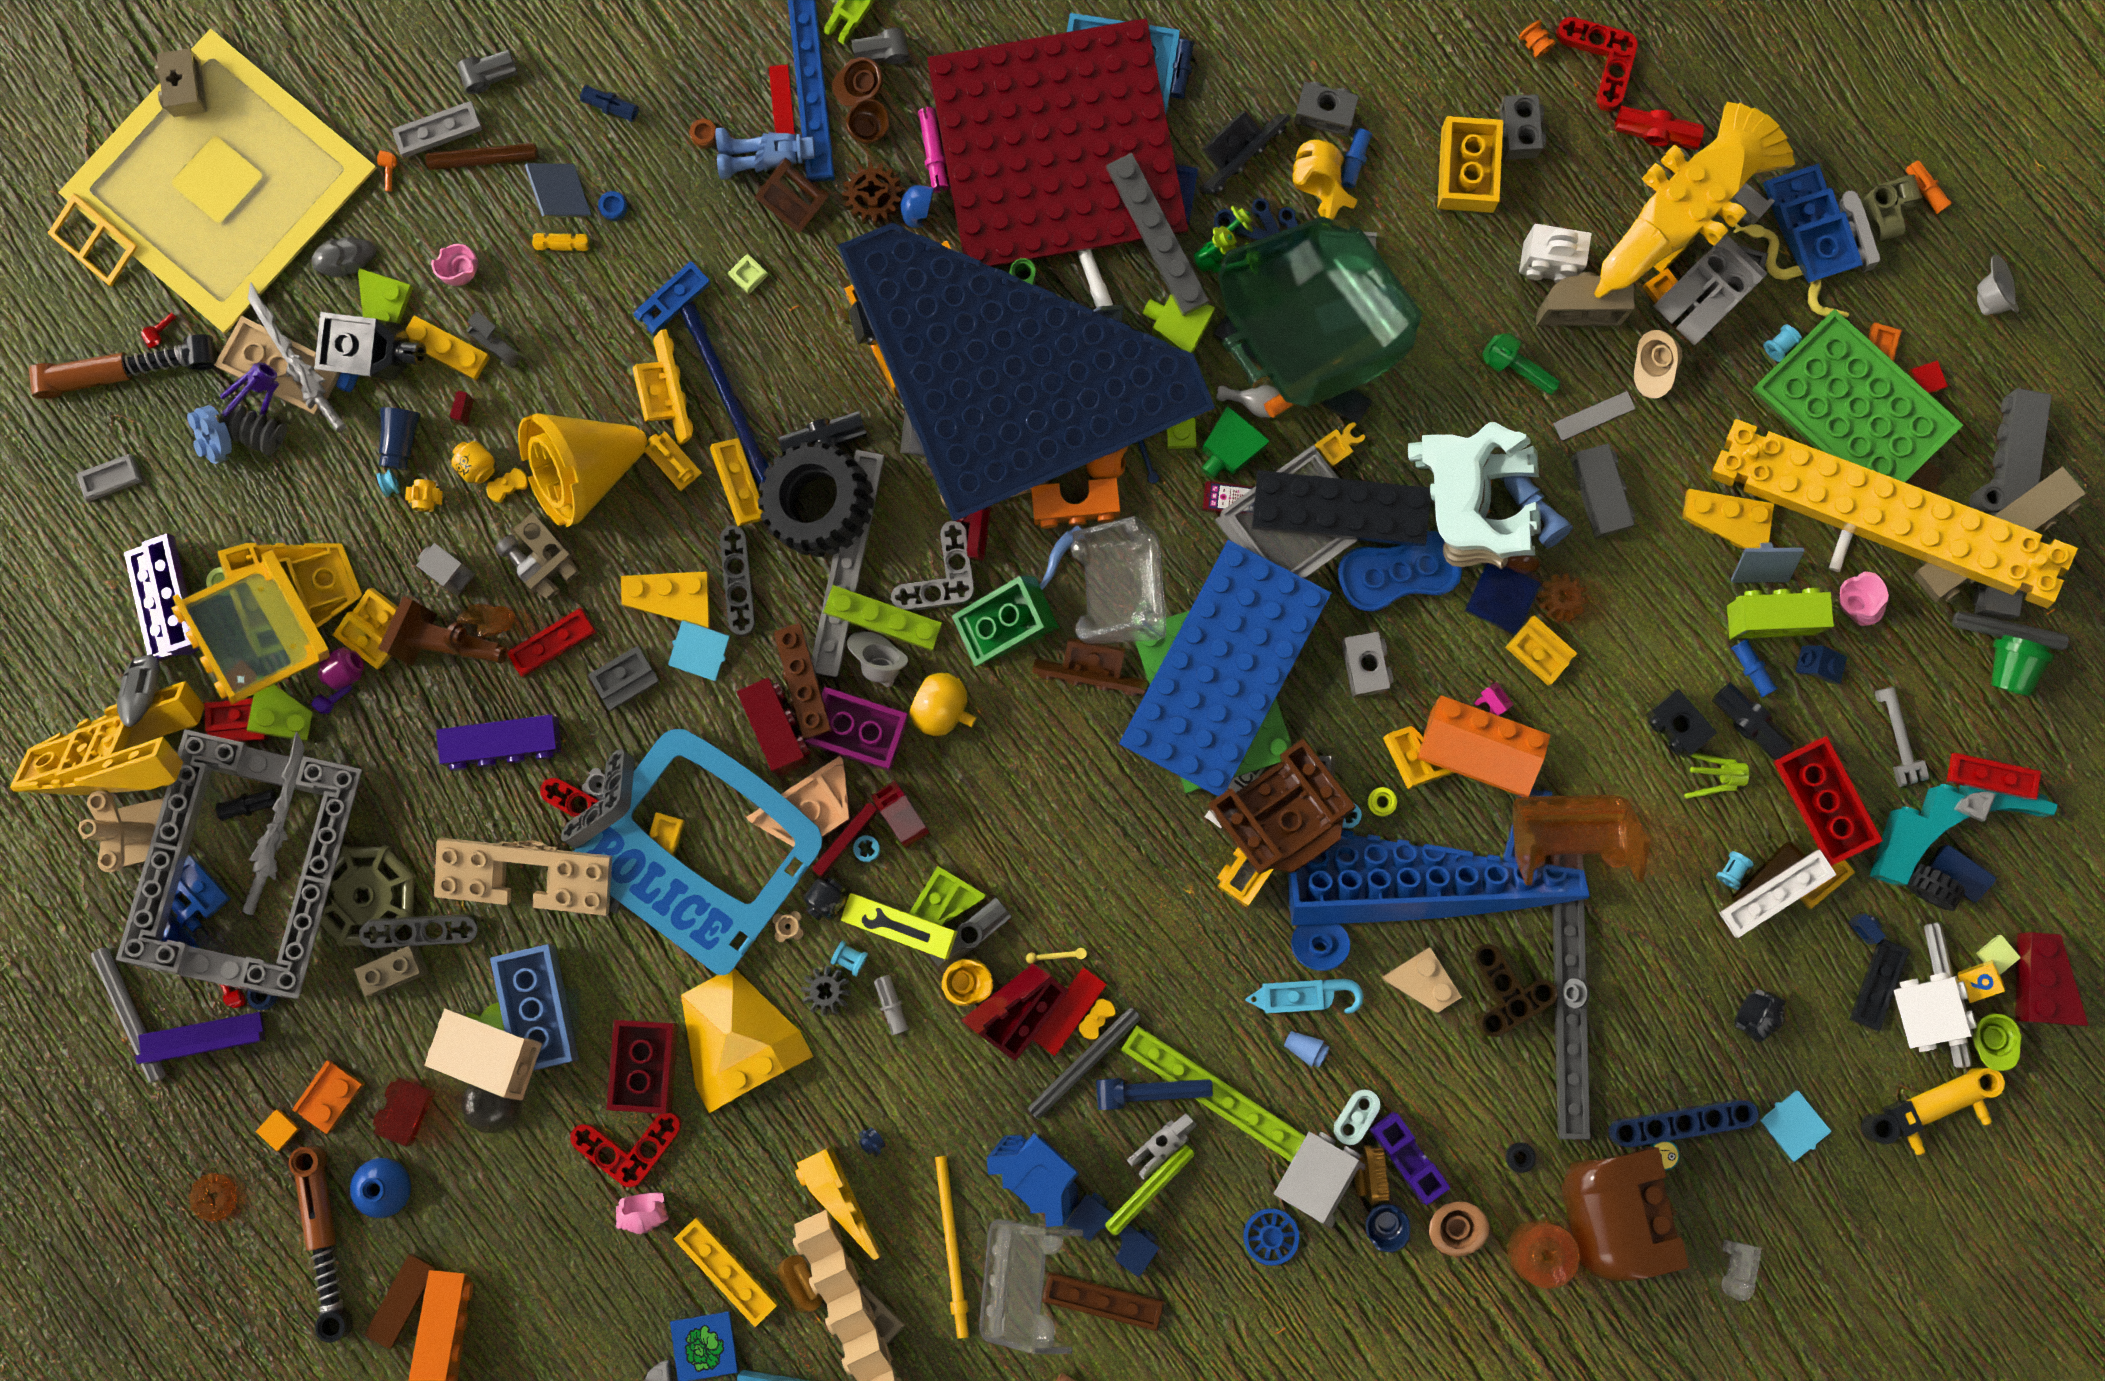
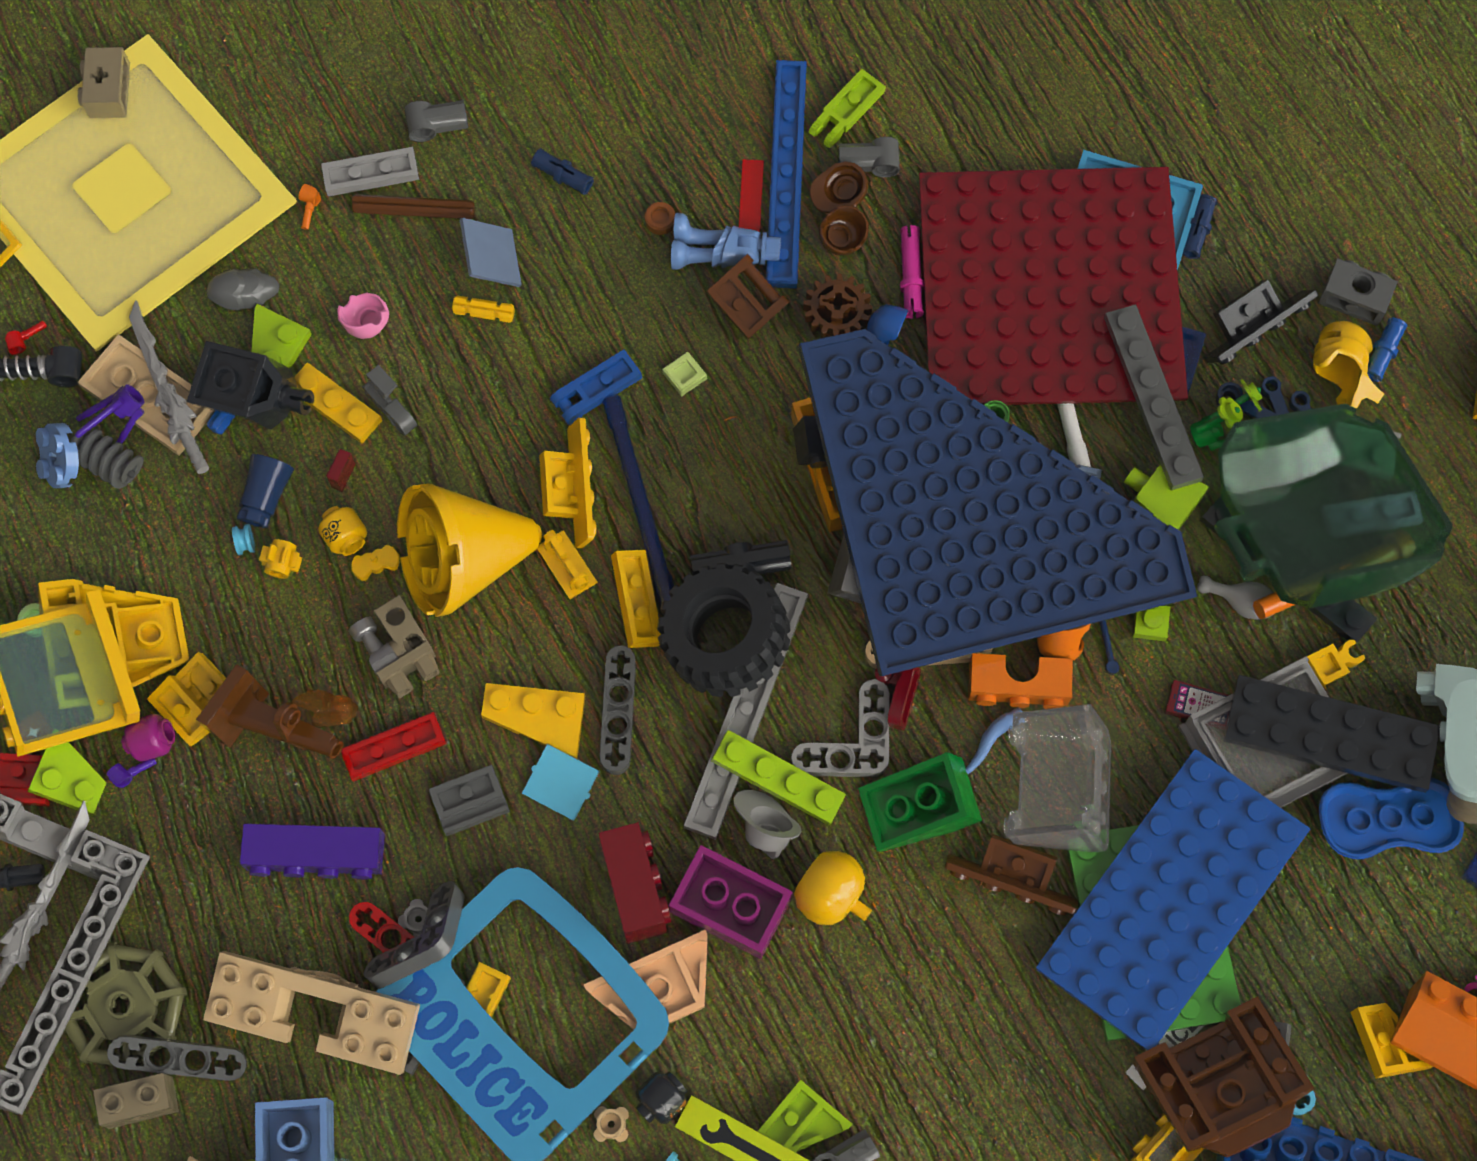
camera: 10 degrees right, 10 degrees down
light grey brick [416,543,475,596] -> none
blue tile [598,191,628,221] -> none
reddish brown bracket [774,623,831,740] -> none
dark red tile [813,802,879,878] -> none
medium azure bush [853,835,880,862] -> none
dark red tile [871,780,930,849] -> none
green torso [1201,406,1270,479] -> none
light grey brick [1341,632,1393,698] -> none
neon yellow plate [1368,787,1397,817] -> none

